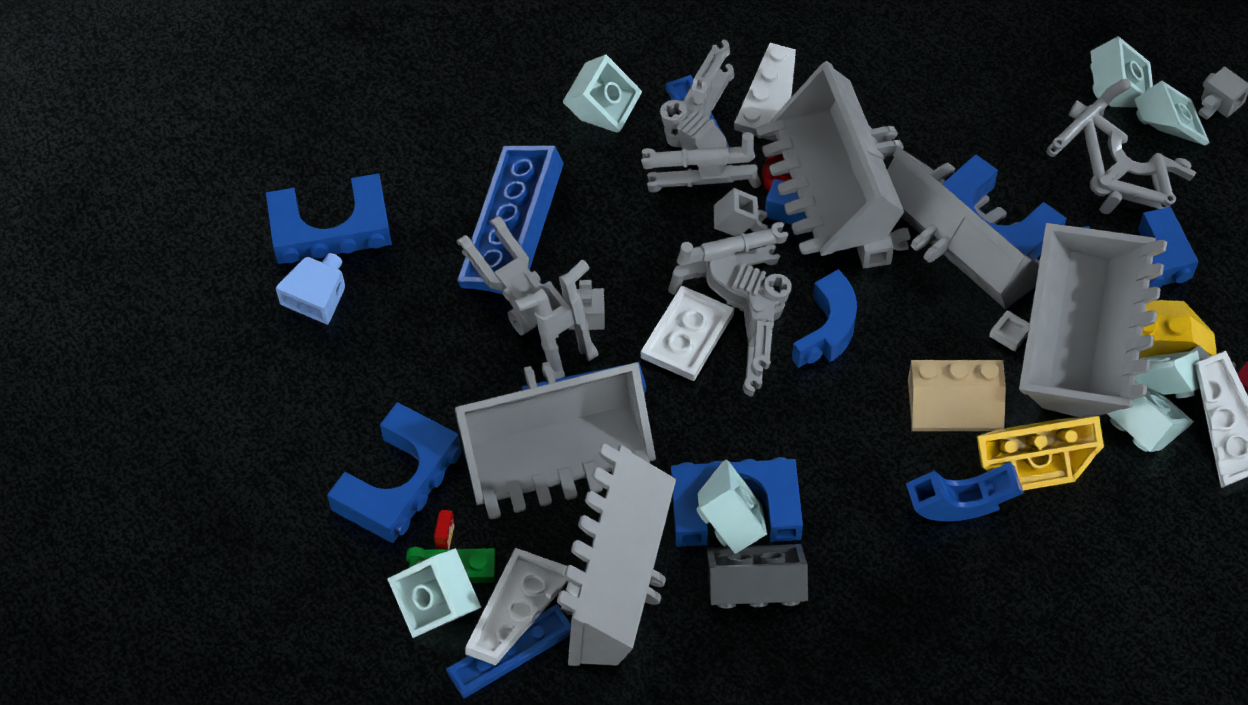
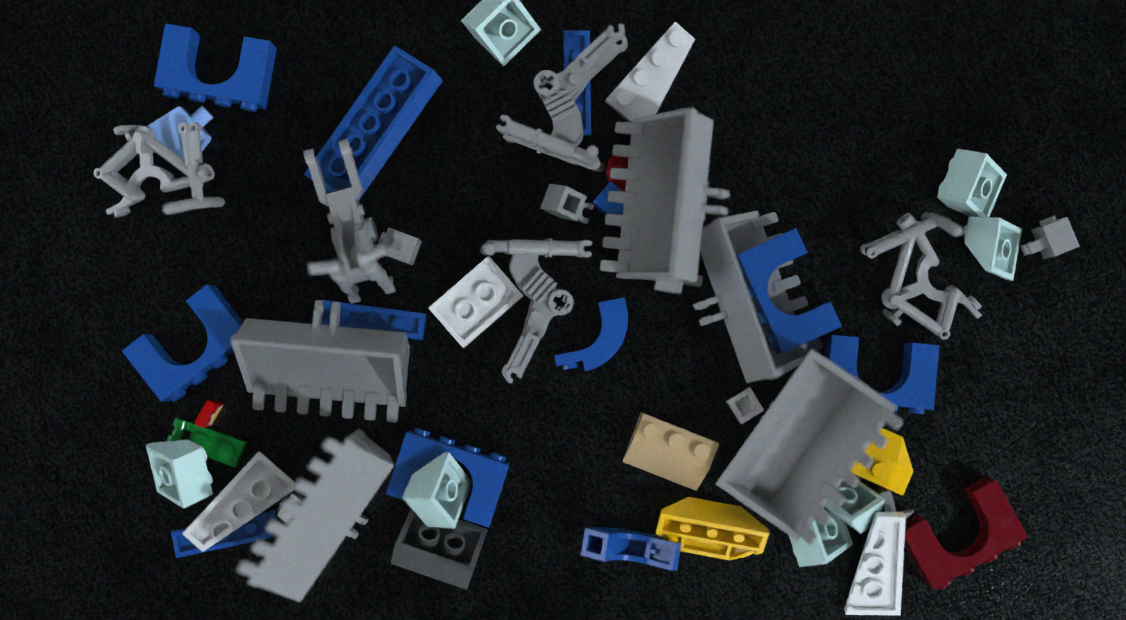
camera: 20 degrees right, 30 degrees up
none -> light grey piece [94,123,225,217]

